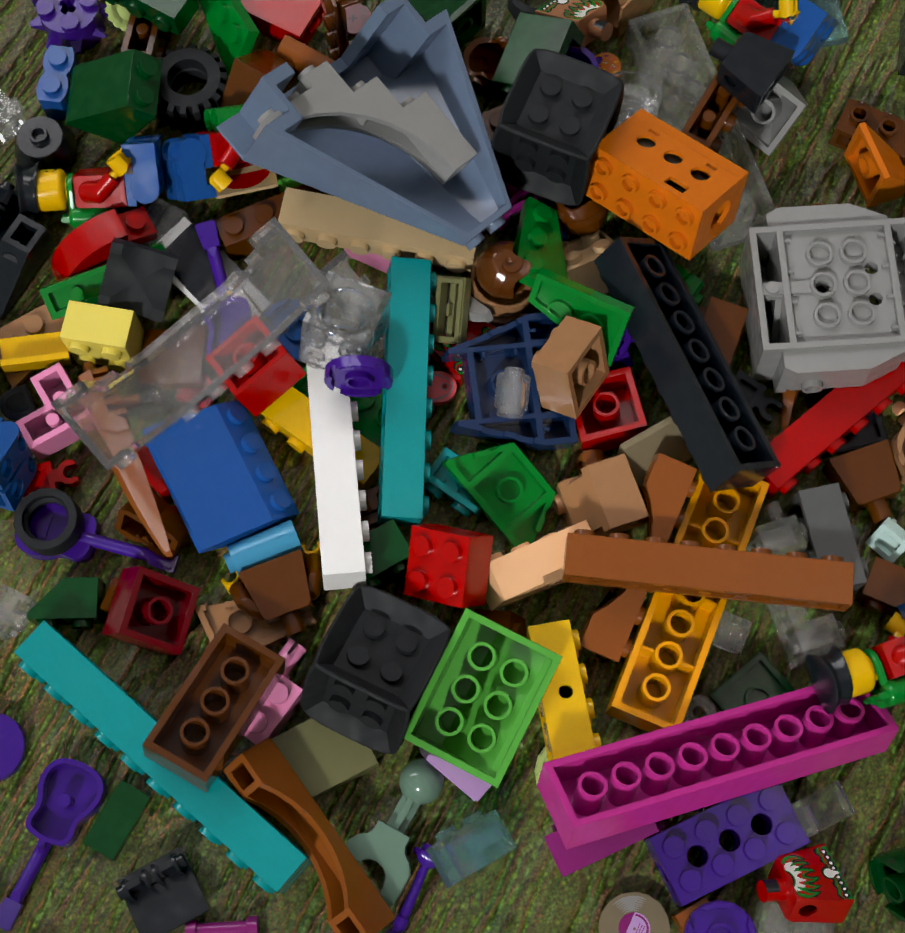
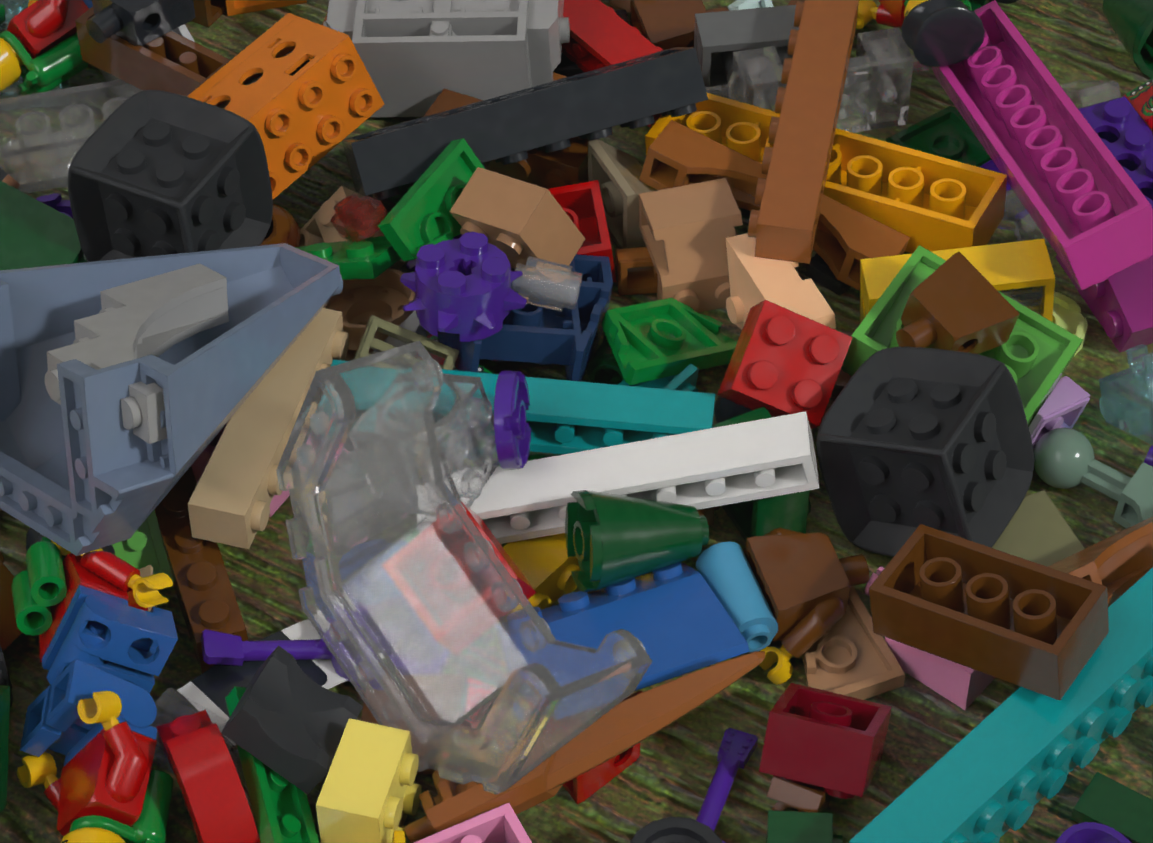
camera: 85 degrees left, 25 degrees down
reddish brown brick [115,492,192,559] -> none
reddish brown cap [475,241,532,299] -> none
none -> clear red plate [330,194,388,242]
none -> dark purple brick [400,232,527,342]
none -> dark green cone [565,490,709,592]
none -> reddish brown torso [896,252,1020,354]

